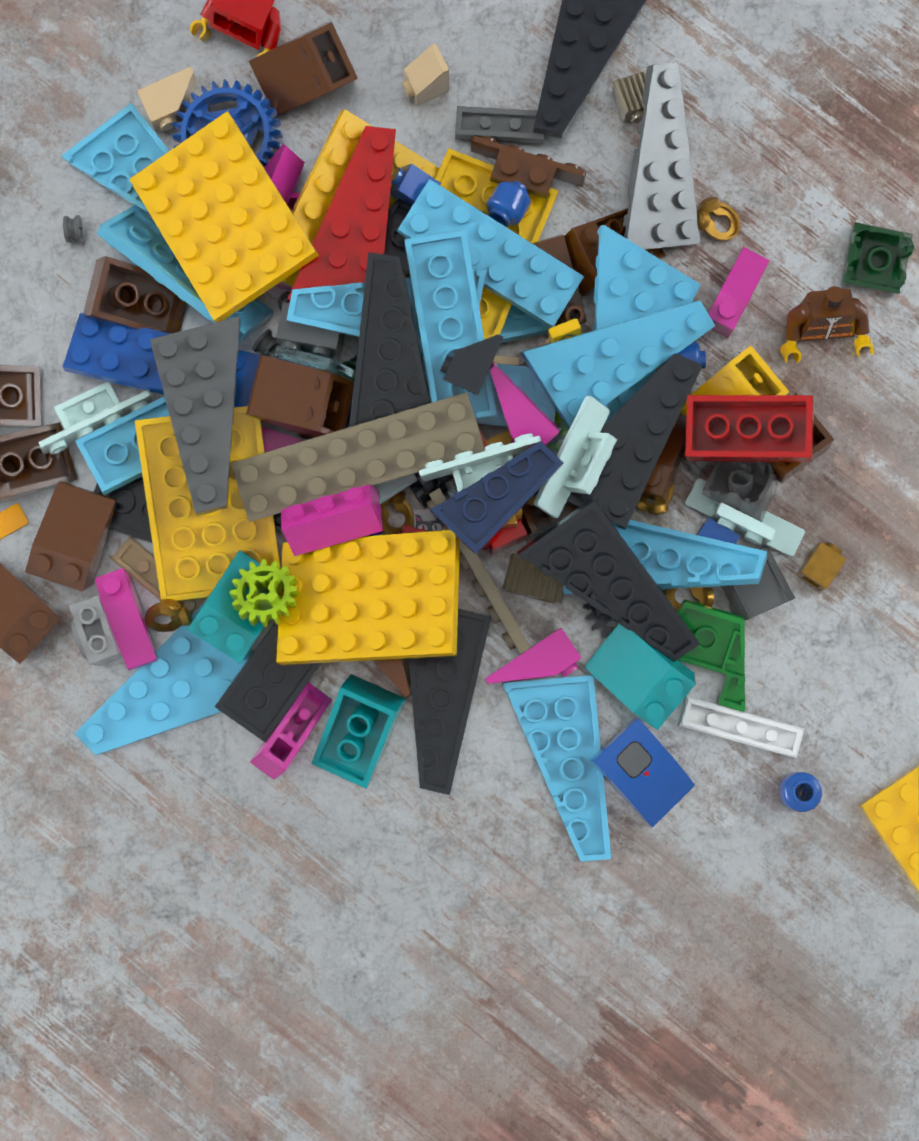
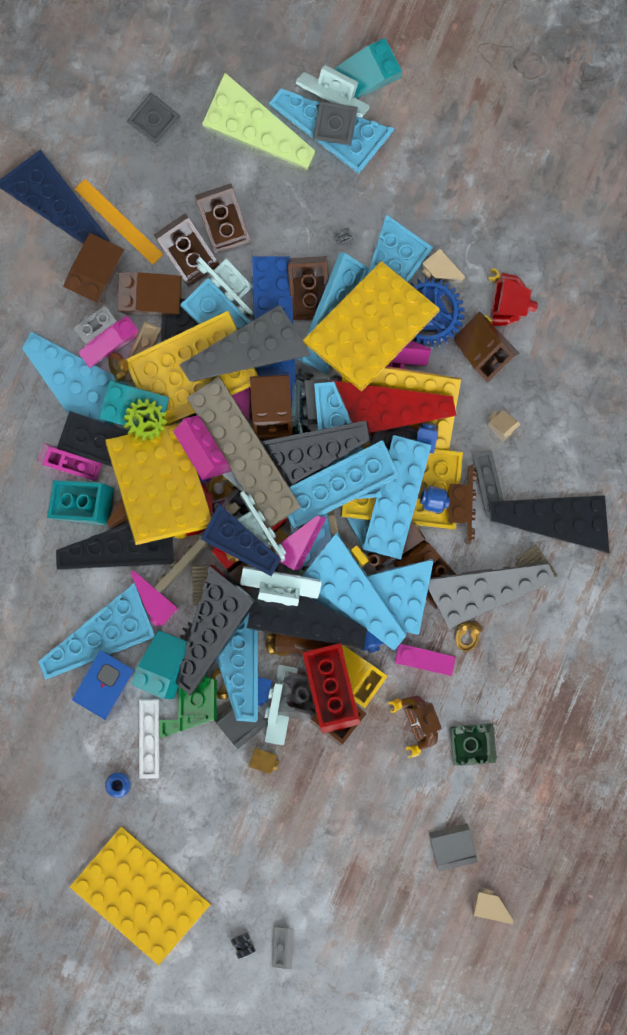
camera: 80 degrees right, 0 degrees up
black slope [440,334,503,395] -> none

